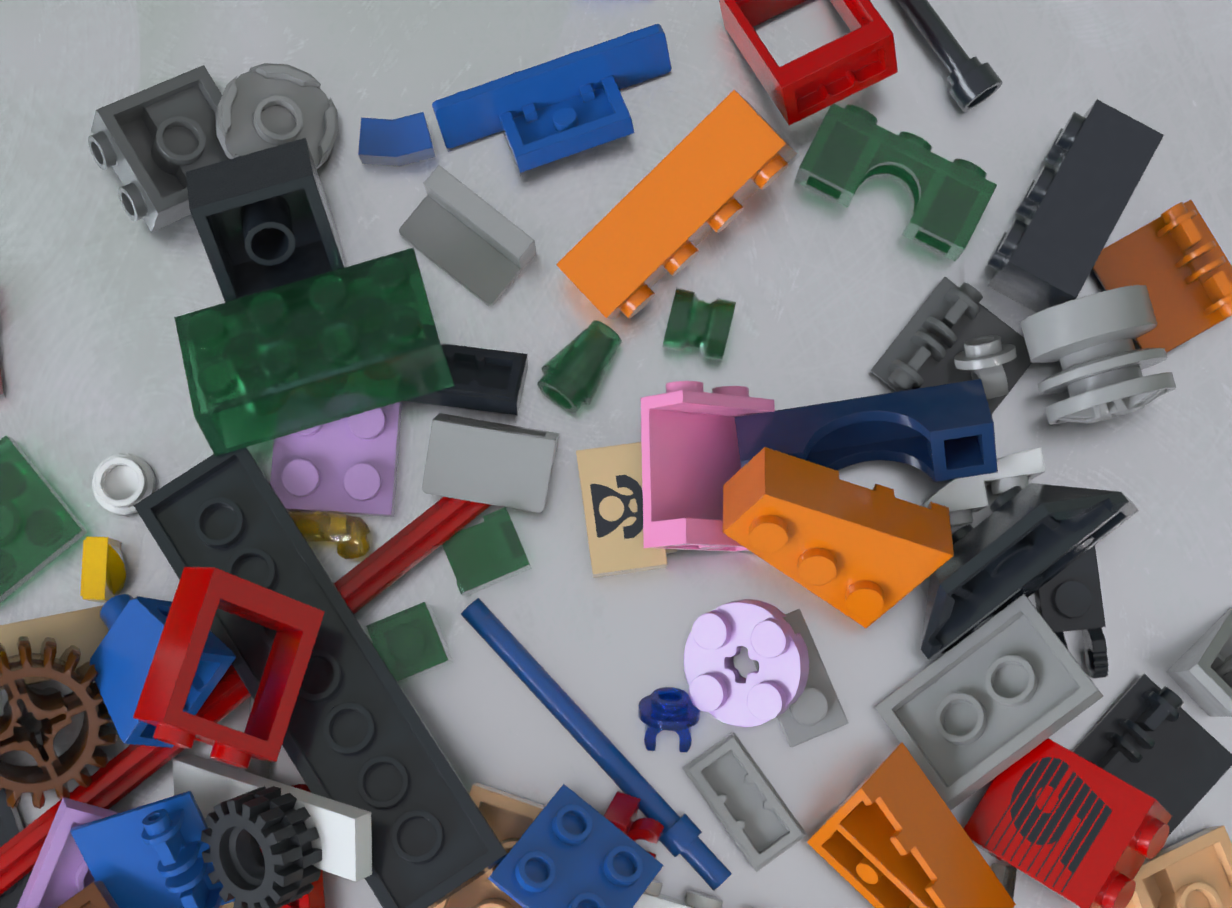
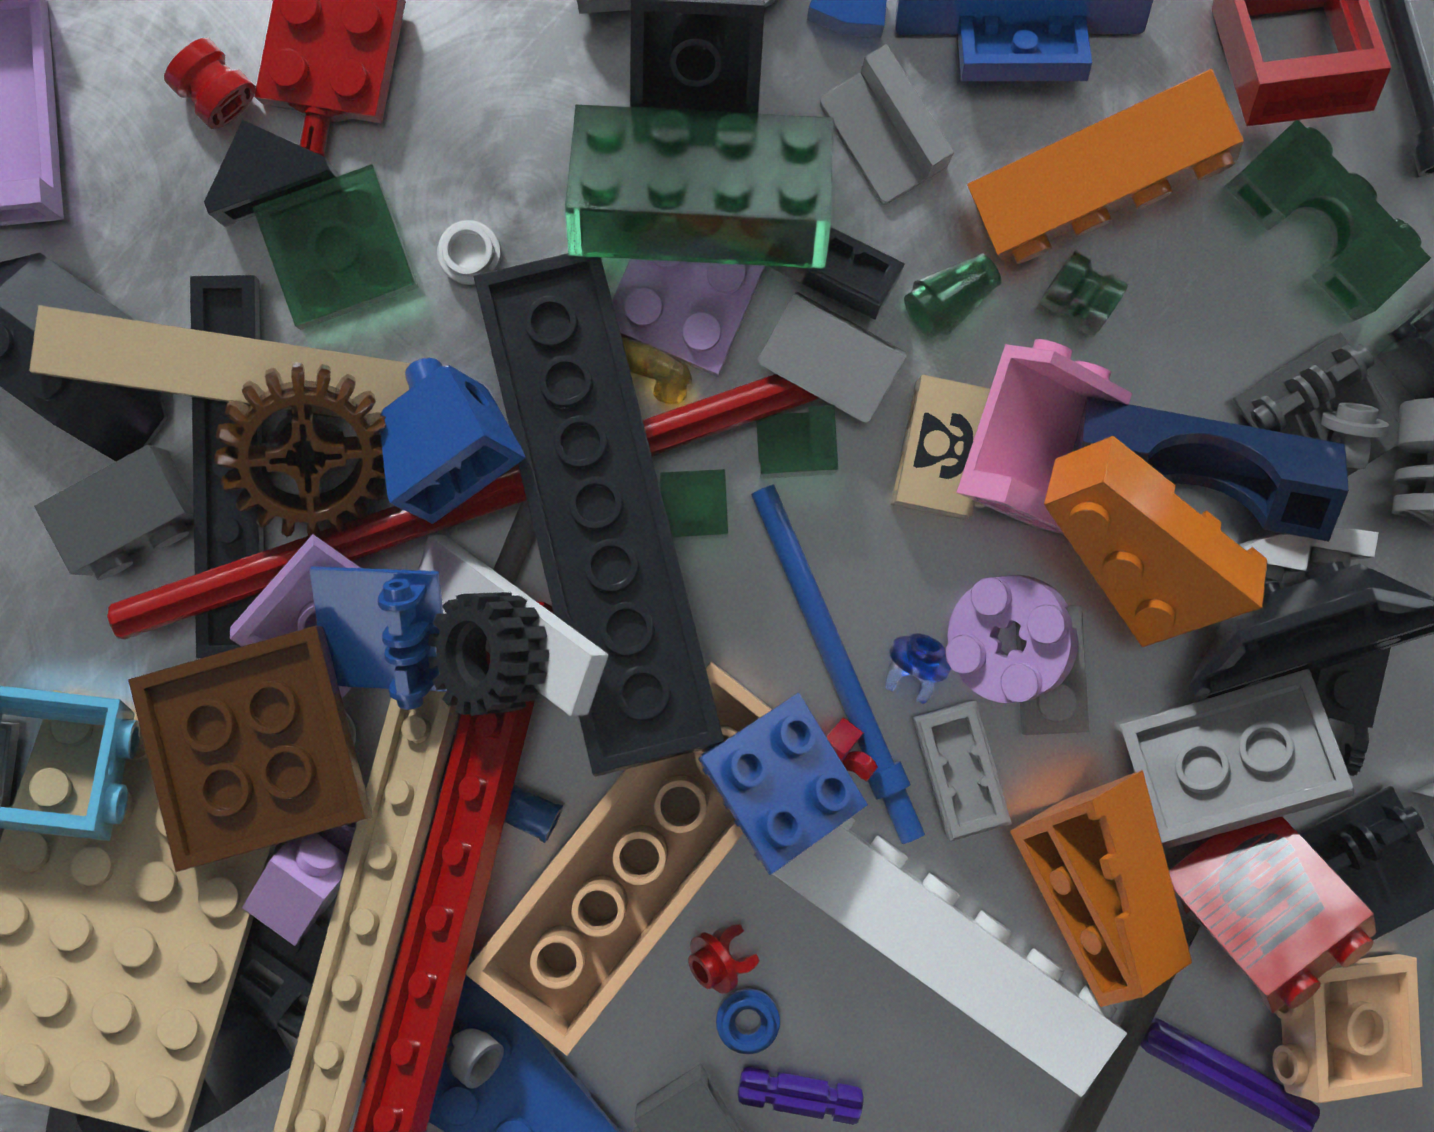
camera: 20 degrees right, 5 degrees up
yellow tile [80,536,126,603] -> none
red window [133,567,325,769] -> none

